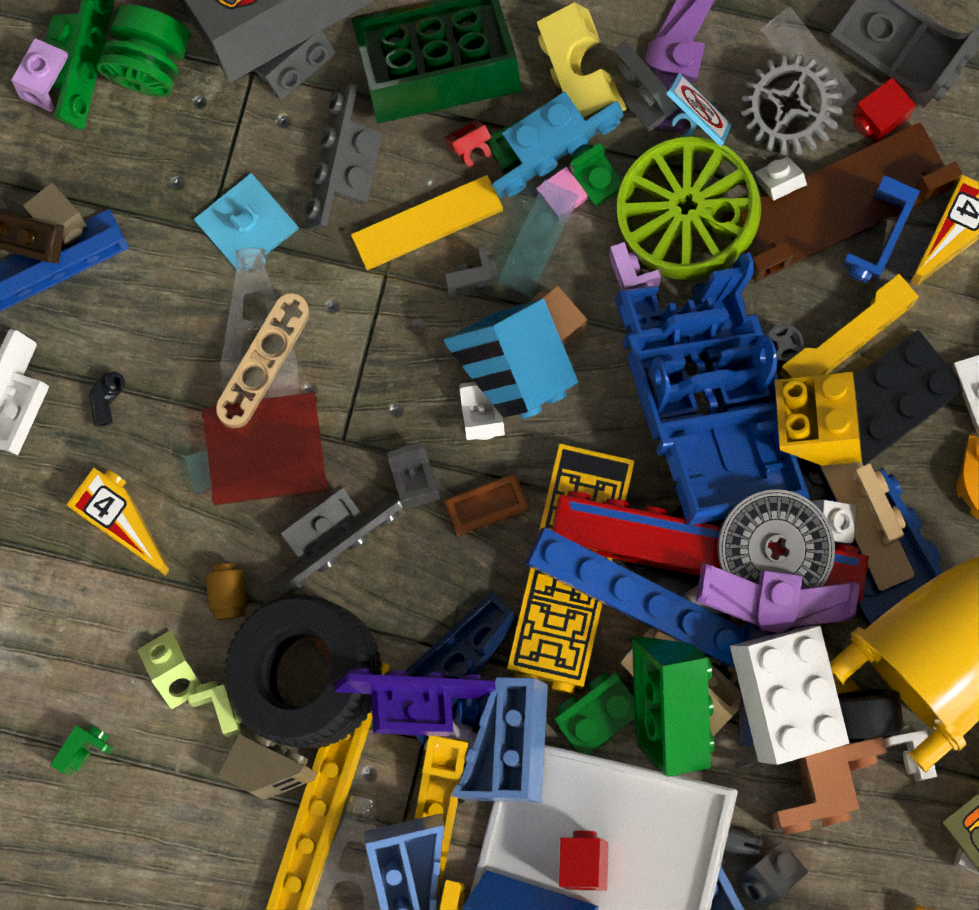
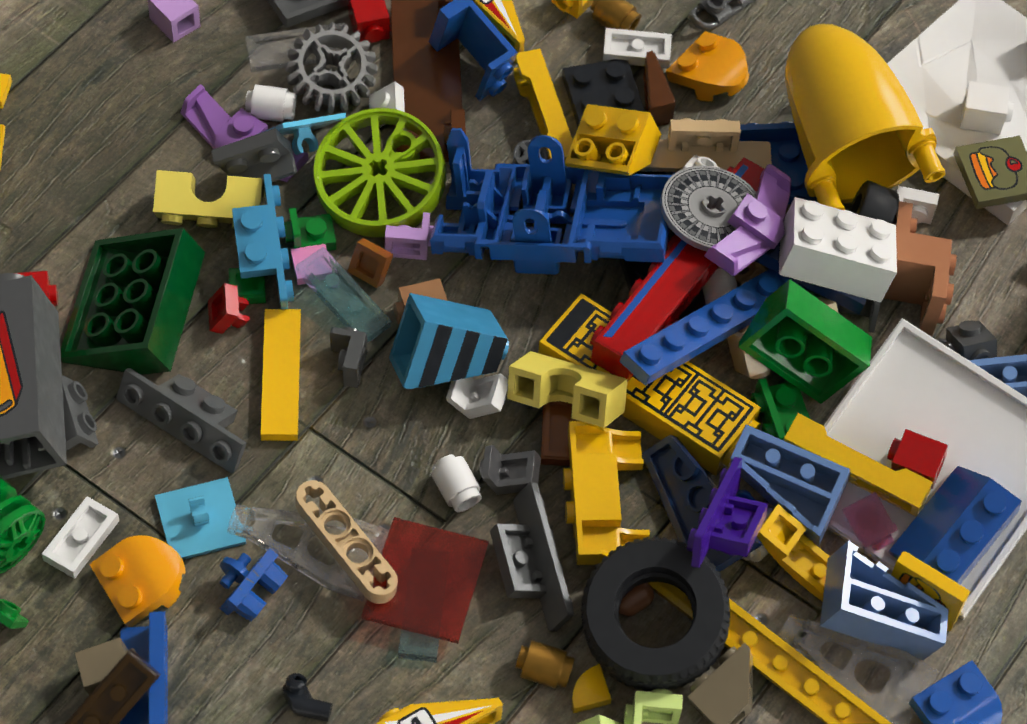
camera: 75 degrees left, 20 degrees down
none -> white plate [42,496,119,579]
none -> light orange slope [89,535,186,627]
none -> blue hips [219,548,288,621]
none -> white brick [245,84,297,122]
none -> dark orange tile [347,238,393,288]
none -> white brick [431,455,482,512]
none -> light yellow arch [507,351,627,428]
none -> yellow bracket [563,421,650,565]
none -> yellow tile [572,664,611,714]
none -> reddish brown slope [643,51,676,126]
none -> yellow piece [784,413,933,516]
none -> clear pink bracket [842,492,898,552]

